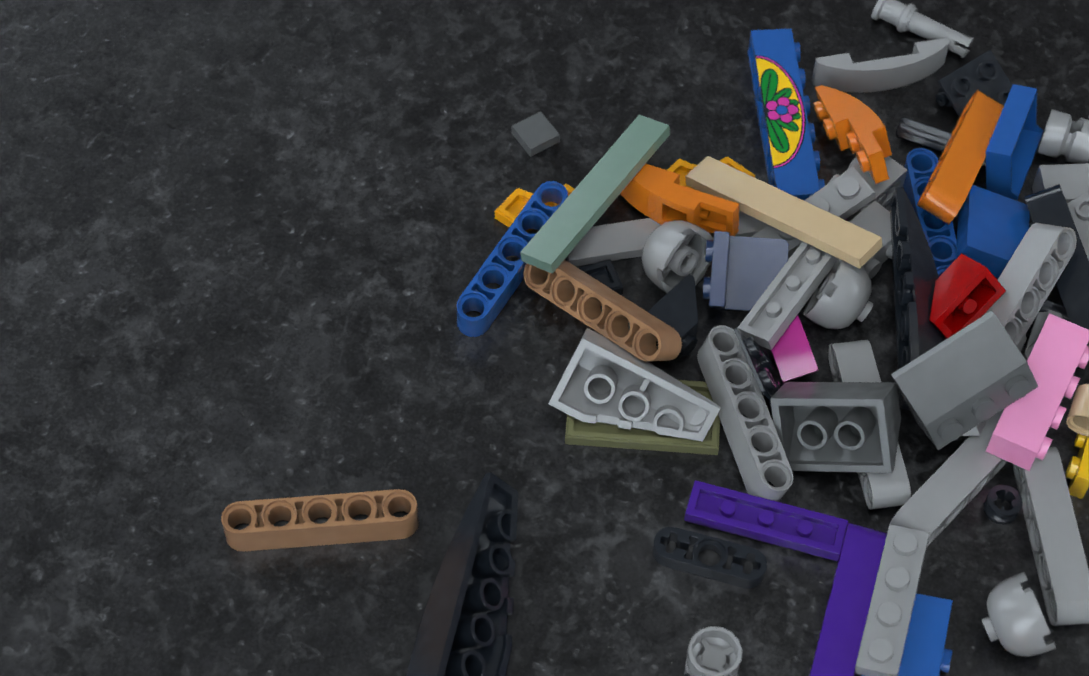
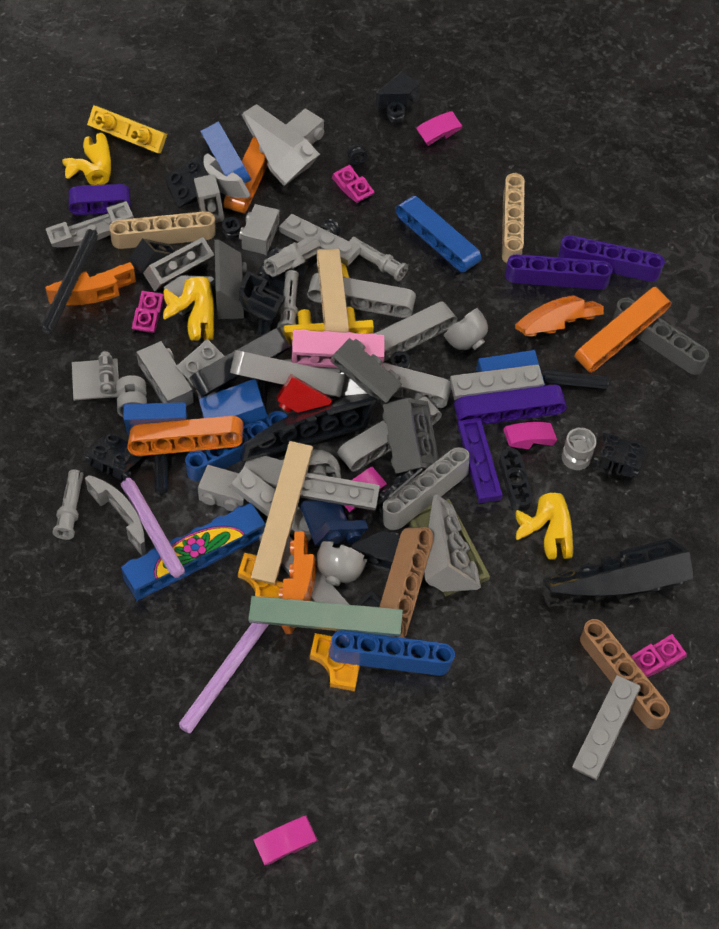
camera: 120 degrees left, 0 degrees up
dark grey tile [512,111,560,157] -> none
orange slope [813,85,892,184] -> none
none -> lavender axle [121,478,185,578]
none -> lavender axle [179,623,269,733]
none -> dark pink slope [254,816,318,865]
none -> dark pink slope [503,422,557,449]
none -> yellow piece [516,493,573,560]
none -> light grey plate [572,675,641,781]
none -> dark pink slope [630,634,687,677]

